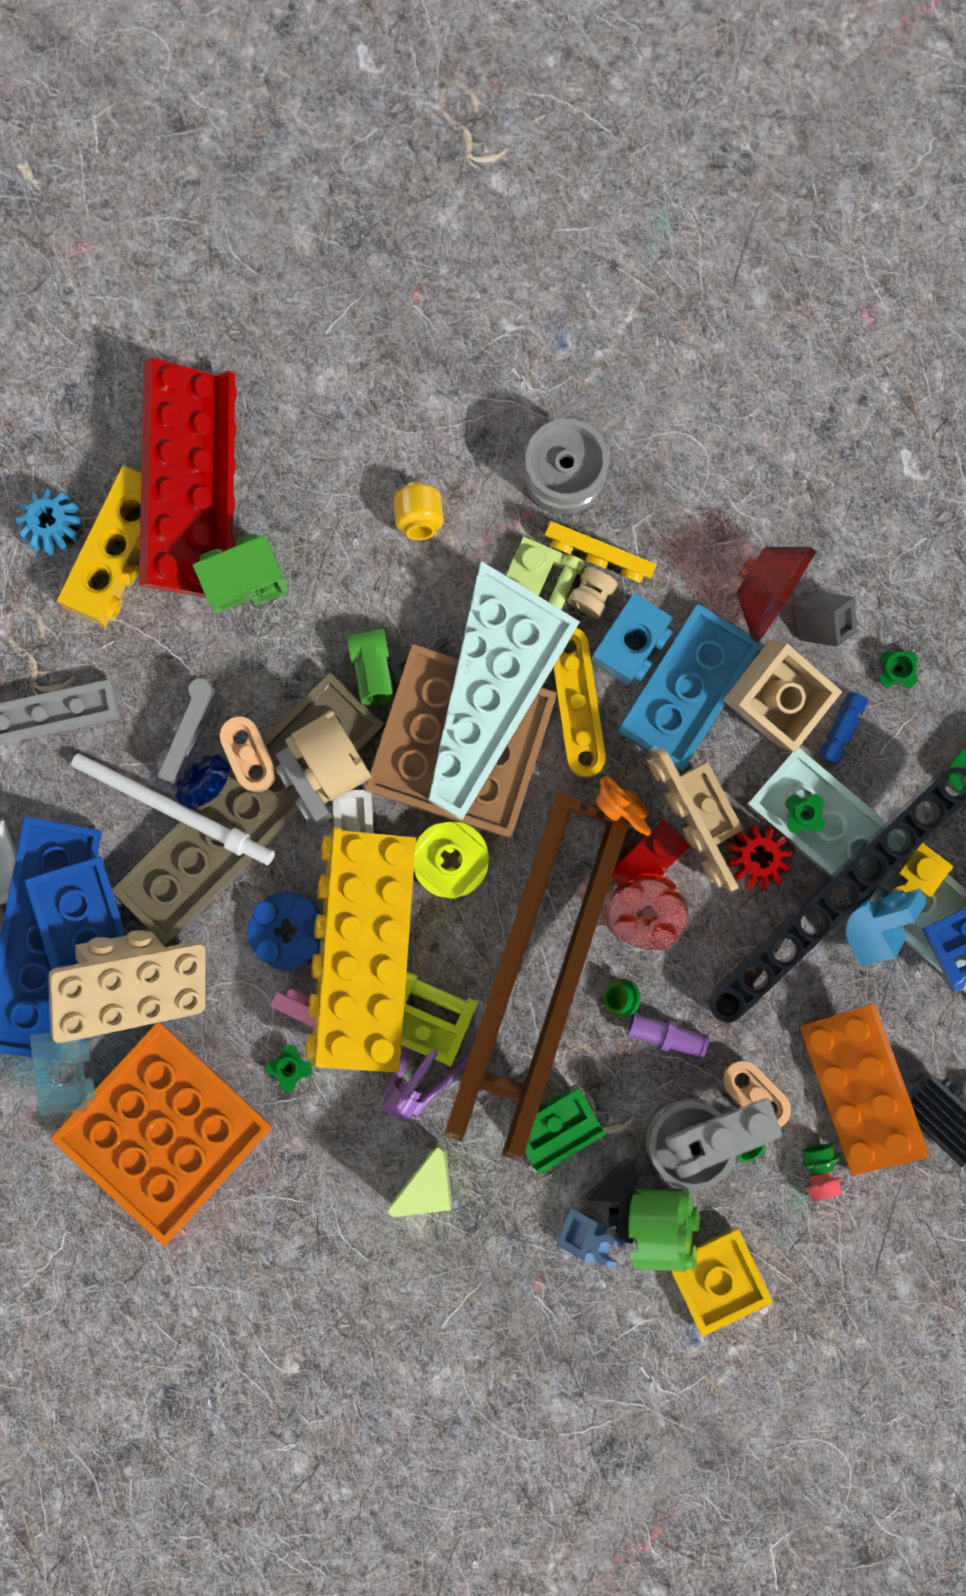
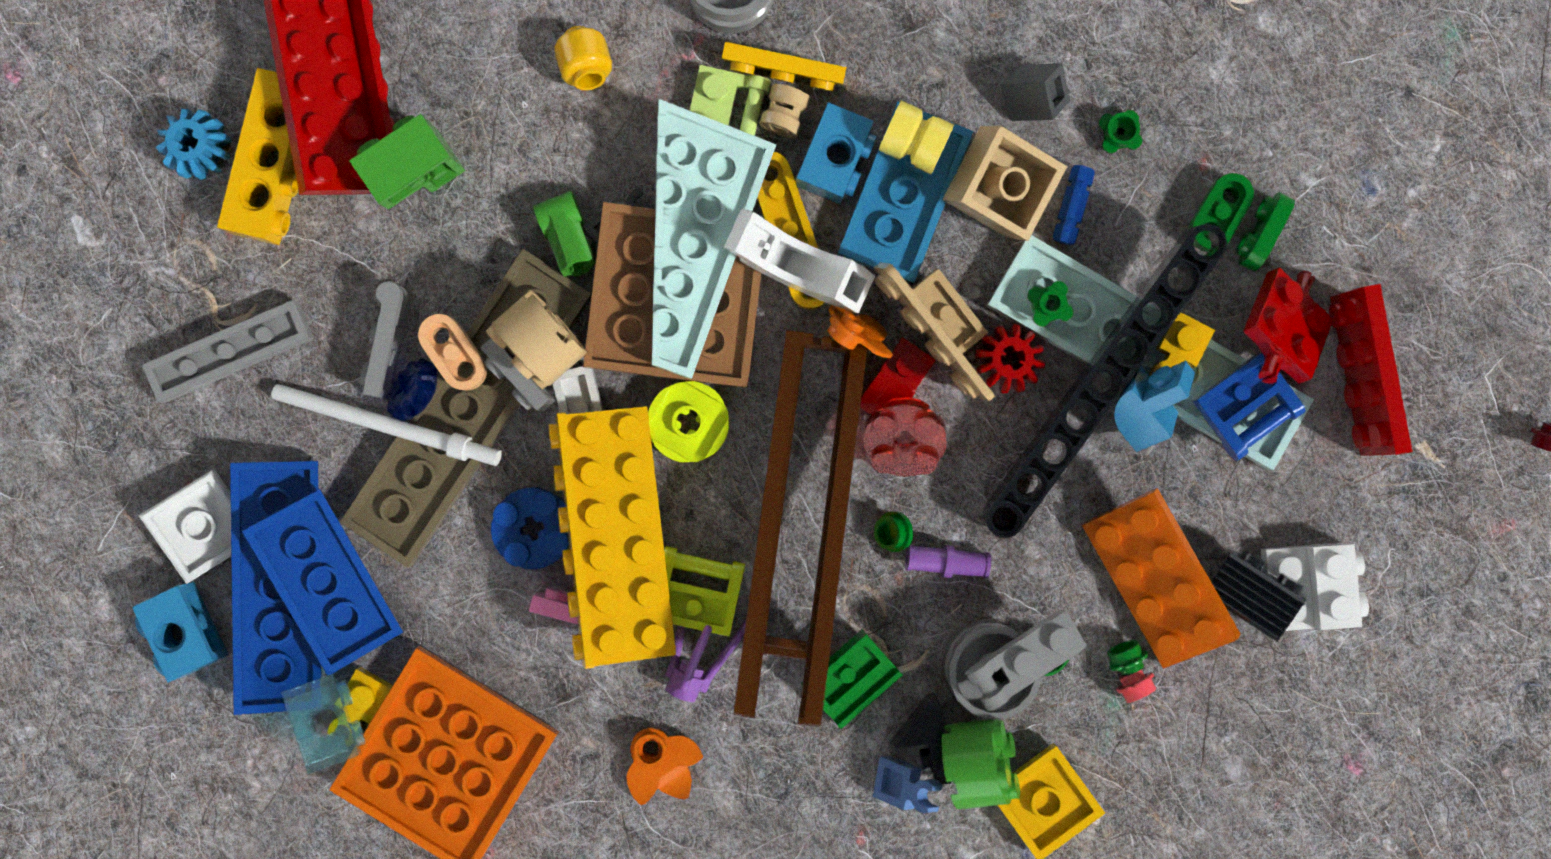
camera: 10 degrees left, 5 degrees up
tan bracket [49,930,205,1043] -> none
green plate [265,1045,313,1092] -> none
yellowish green slope [387,1141,452,1217] -> none
light nougat plate [722,1061,791,1127] -> none
clear red slope [736,546,817,643] -> none
none -> yellow plate [327,667,393,747]
none -> orange plate [626,727,703,805]
none -> white arch [724,208,875,314]
none -> light yellow wheel [878,100,955,175]

